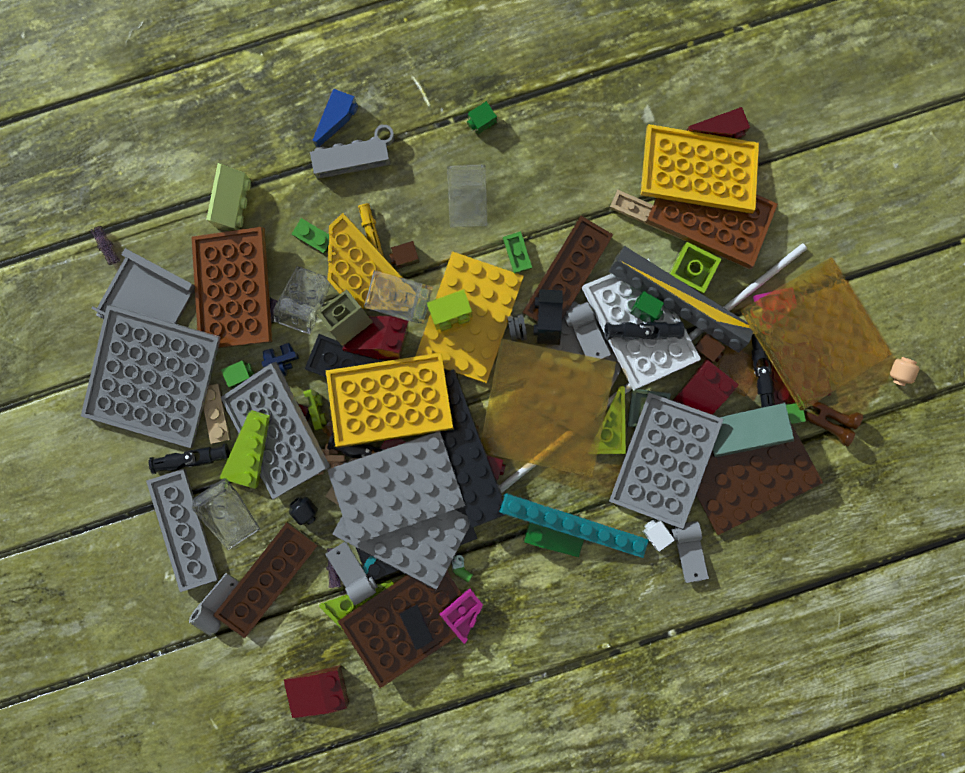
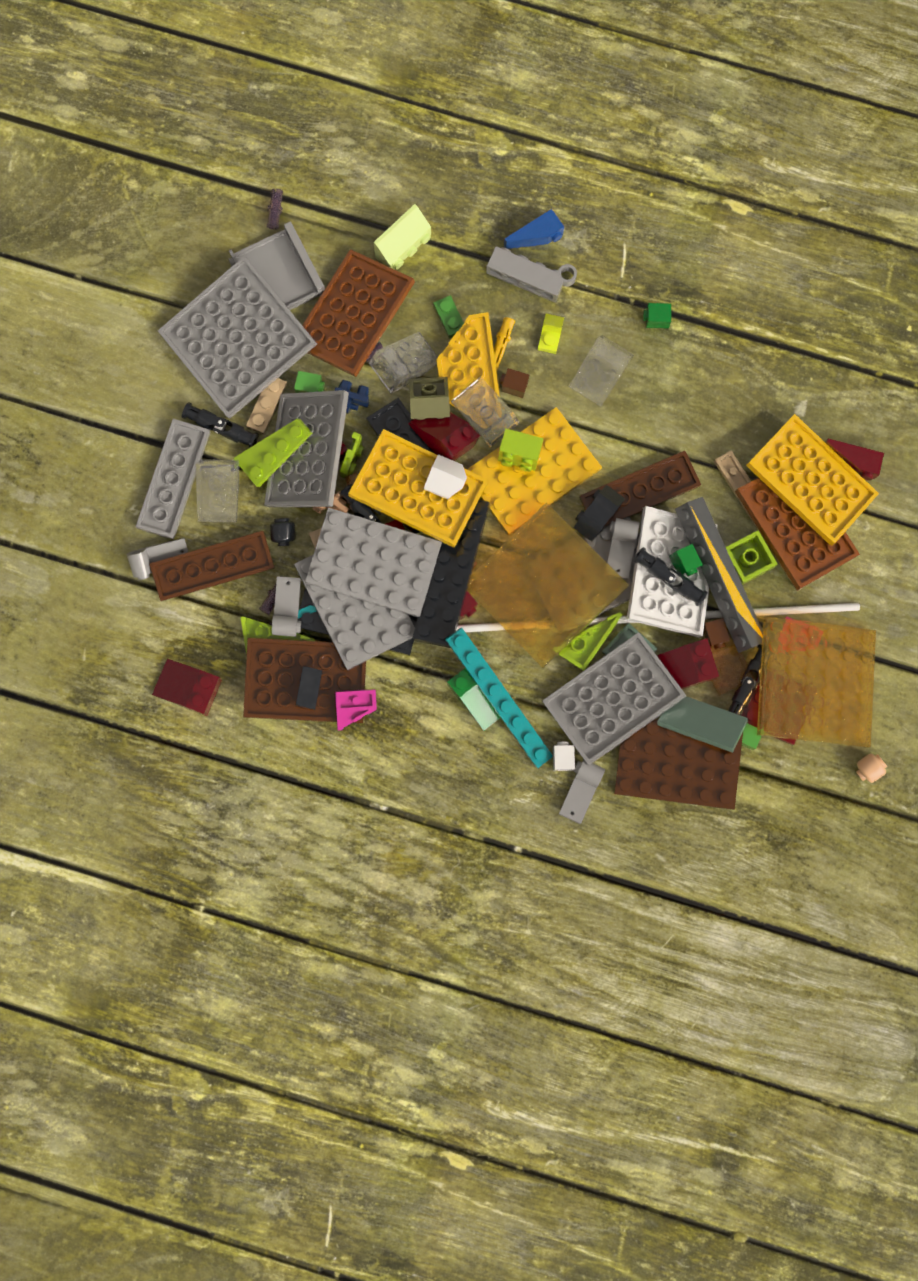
camera: 30 degrees right, 5 degrees down
arm [451,555,473,582] -> none
bright green plate [503,232,532,273] -> none
dark grey wheel [507,314,527,343] -> none
reddish brown piece [804,400,863,447] -> none
none -> white slope [424,455,467,499]
none -> neon yellow slope [538,313,564,354]

